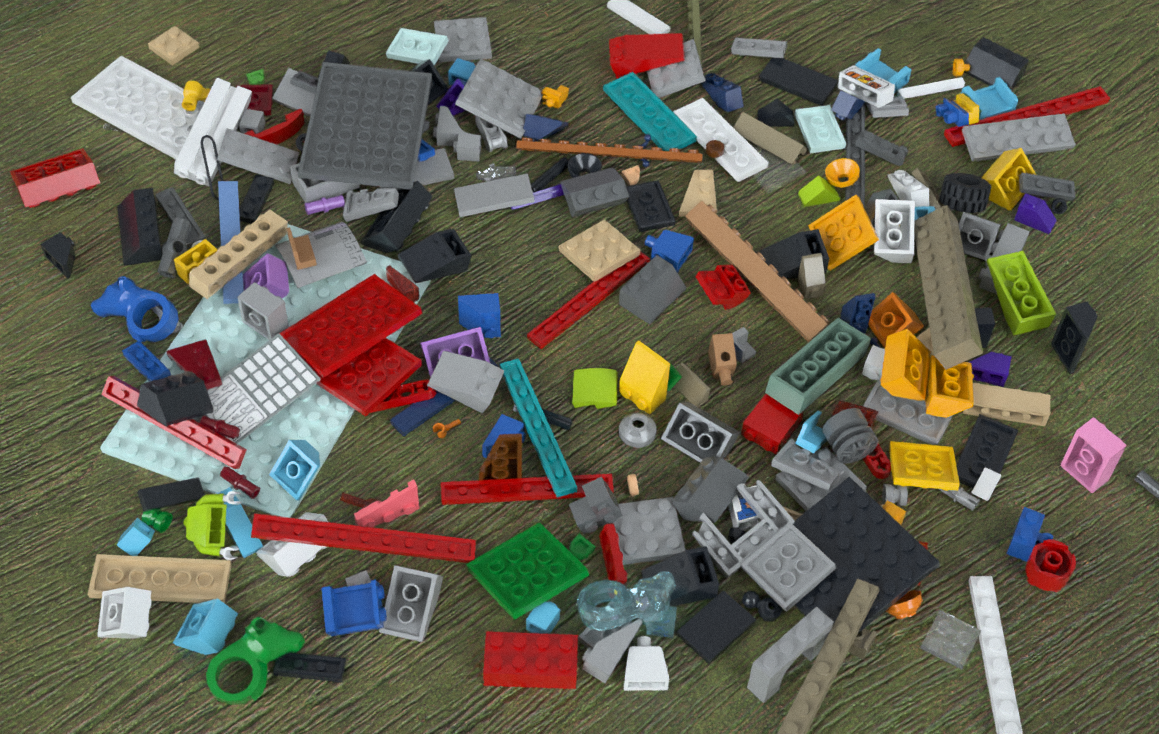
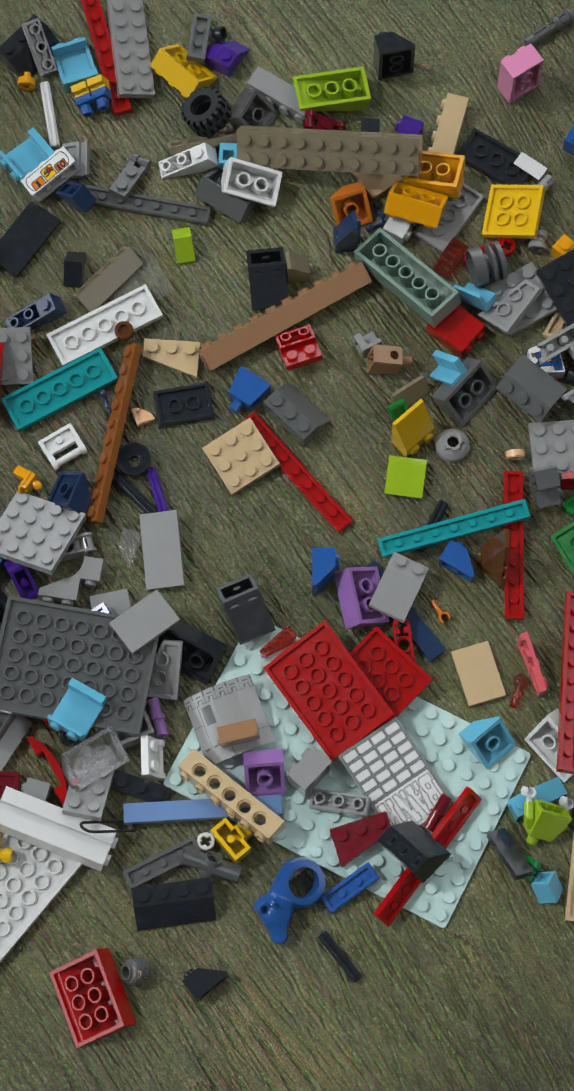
camera: 80 degrees left, 20 degrees up
dark red axle [220,467,260,499] -> none
dark grey slope [560,167,629,217] -> none
light aqua plate [795,105,846,153] -> none
light orange plate [808,195,879,271] -> none
light orange piece [825,158,860,188] -> none
none -> light grey tile [21,18,58,76]
none -> white plate [38,423,88,471]
none -> medium azure panel [47,678,107,742]
none -> clear slope [61,726,130,790]
none -> light grey tile [109,589,180,655]
none -> dark grey head [120,958,151,985]
none -> white plate [141,735,166,780]
none -> dark red plate [303,109,346,131]
none -> light grey tile [309,788,371,818]
none -> black axle [318,931,362,983]
none -> medium azure panel [430,350,468,386]
none -> tan tile [451,641,506,707]

